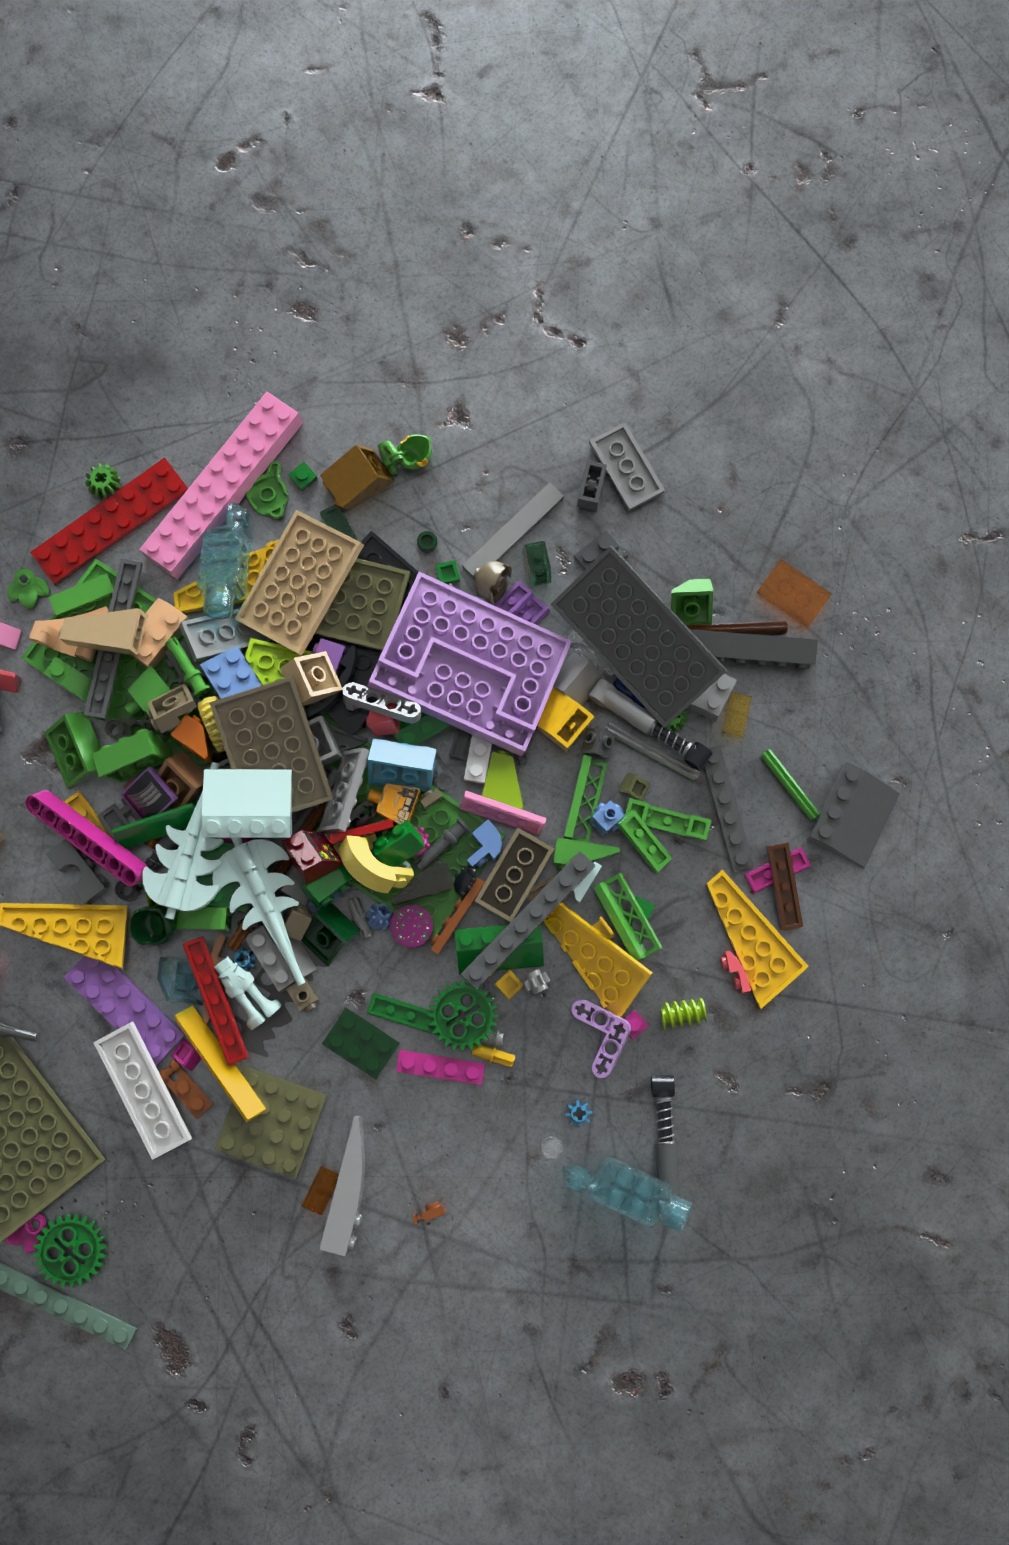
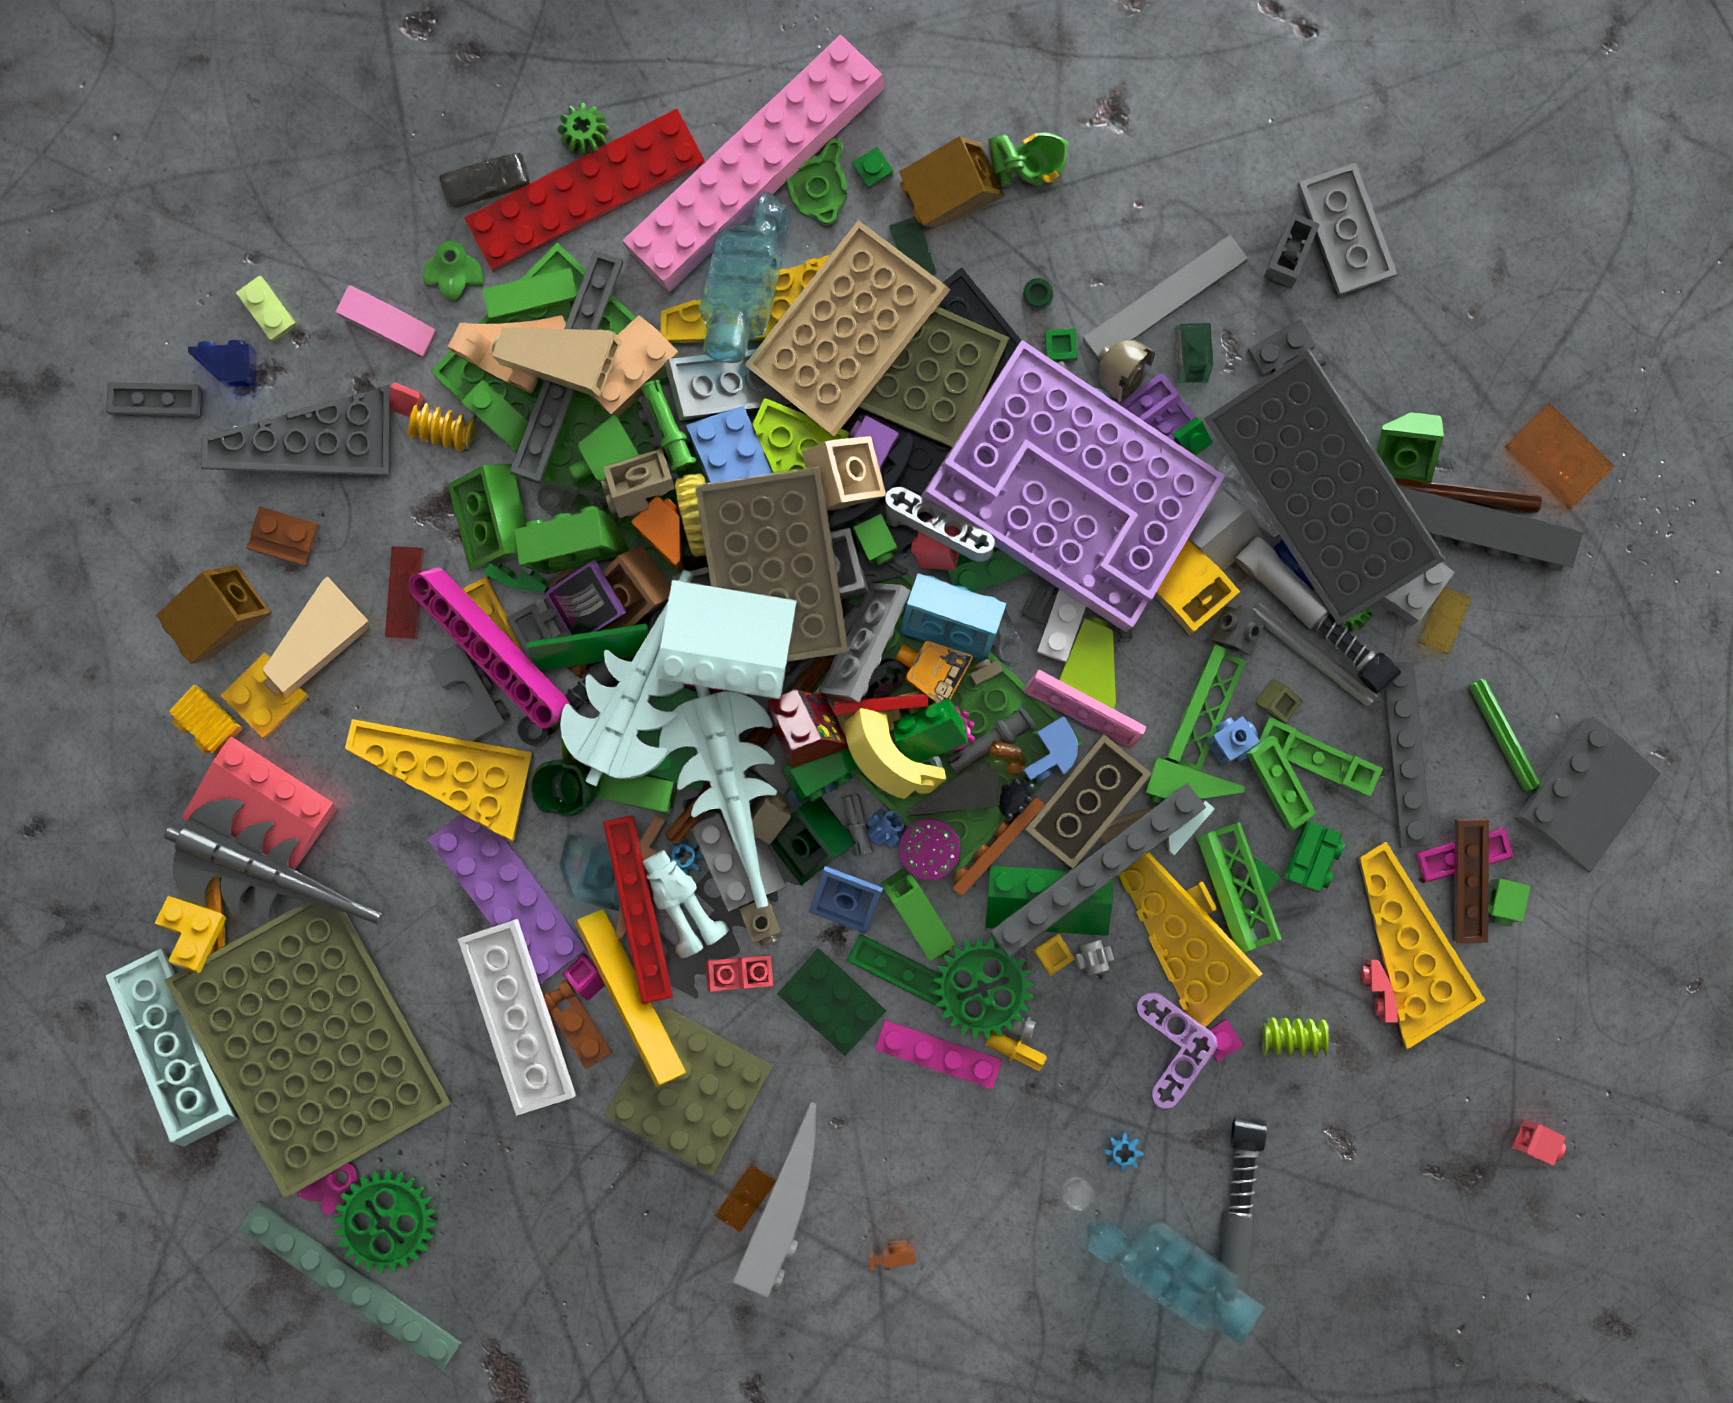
camera: 15 degrees right, 5 degrees up
none -> clear red plate [385,546,424,640]
none -> yellow piece [407,403,476,452]
none -> clear smoke beam [439,153,531,209]
none -> green slope [483,563,550,596]
none -> coral slope [705,955,773,992]
none -> medium blue slope [809,866,883,933]
none -> bright green brick [853,514,898,565]
none -> bright green slope [880,867,956,961]
none -> clear orange arm [990,740,1026,775]
none -> green plate [1172,417,1213,456]
none -> green brick [1283,821,1345,893]
none -> bright green brick [1488,879,1530,927]
none -> coral slope [1512,1120,1566,1166]

